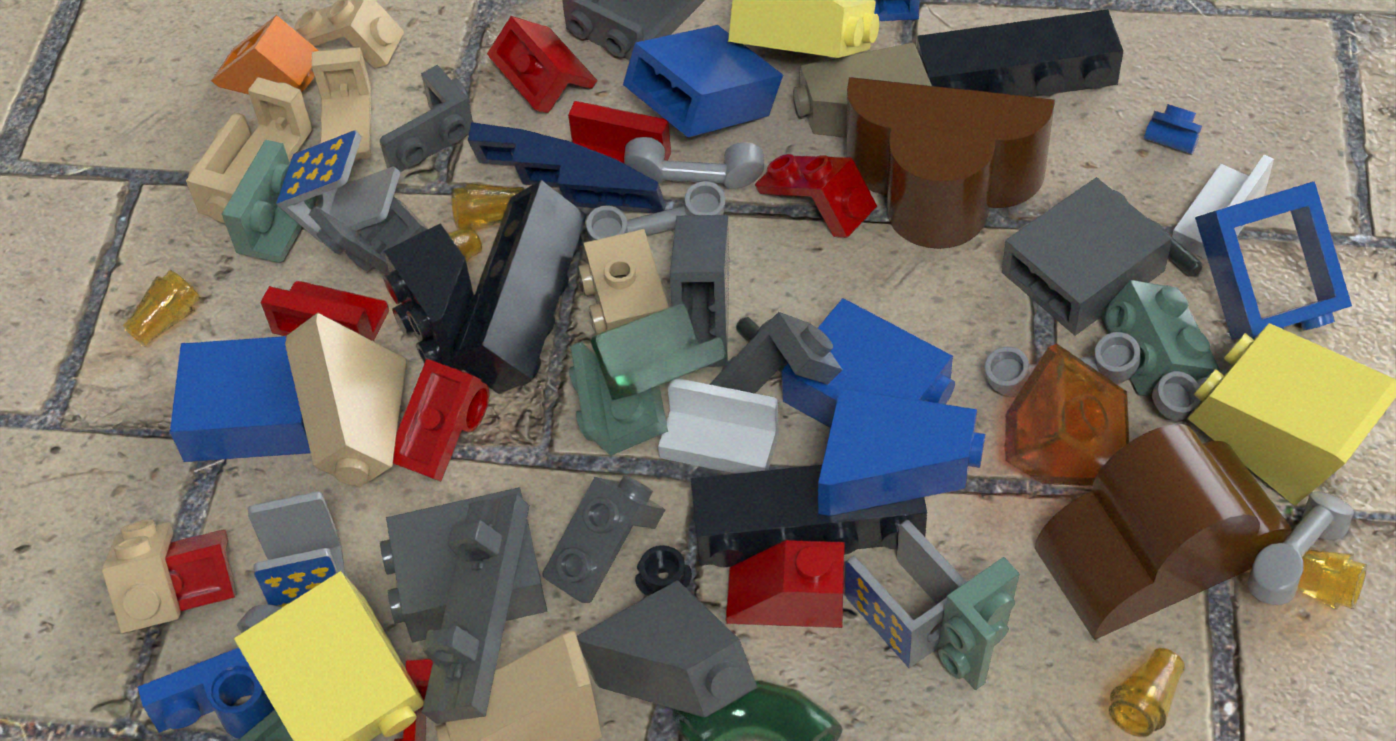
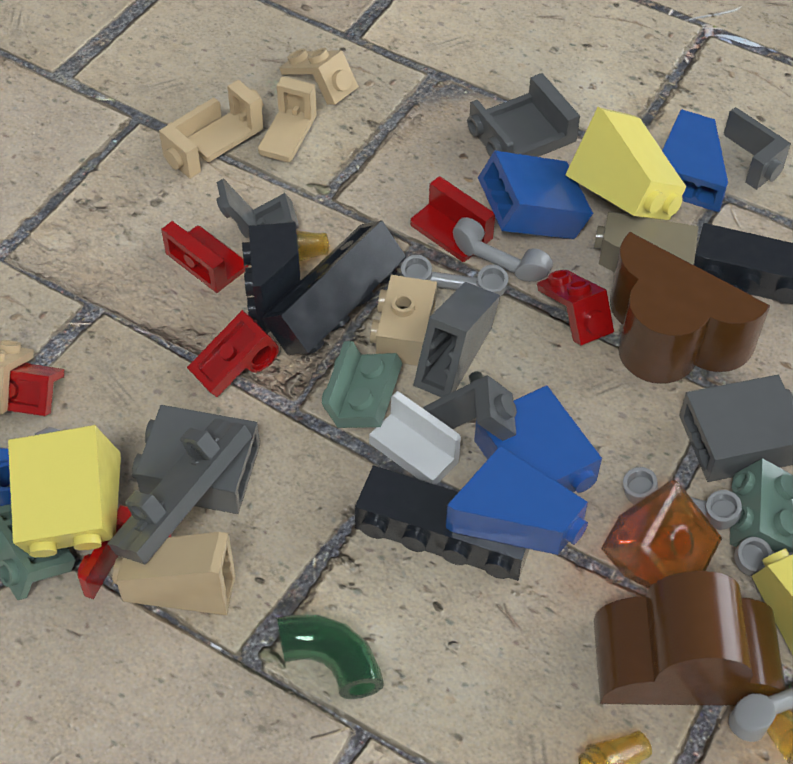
camera: 20 degrees right, 0 degrees up
clear yellow cone [122,270,200,347] -> none
blue brick [170,336,311,462] -> none
orange slope [211,15,319,95] -> none
sand green bracket [222,140,318,263] -> none
light grey piece [248,492,346,607] -> none
light grey piece [276,130,400,243] -> none
tan slope [285,313,407,488] -> none
dark grey bracket [380,65,473,172] -> none
clear yellow cone [451,182,524,232] -> none
dark blue slope [468,122,666,213] -> none
red panel [487,16,598,113] -> none
dark grey bracket [543,476,666,603] -> none
dark grey slope [576,580,757,717] -> none
clear green panel [591,304,728,400] -> none
black plate [635,545,692,596] -> none
red slope [726,540,845,628] -> none
light grey piece [845,520,967,668] -> none
sand green bracket [938,557,1020,690] -> none

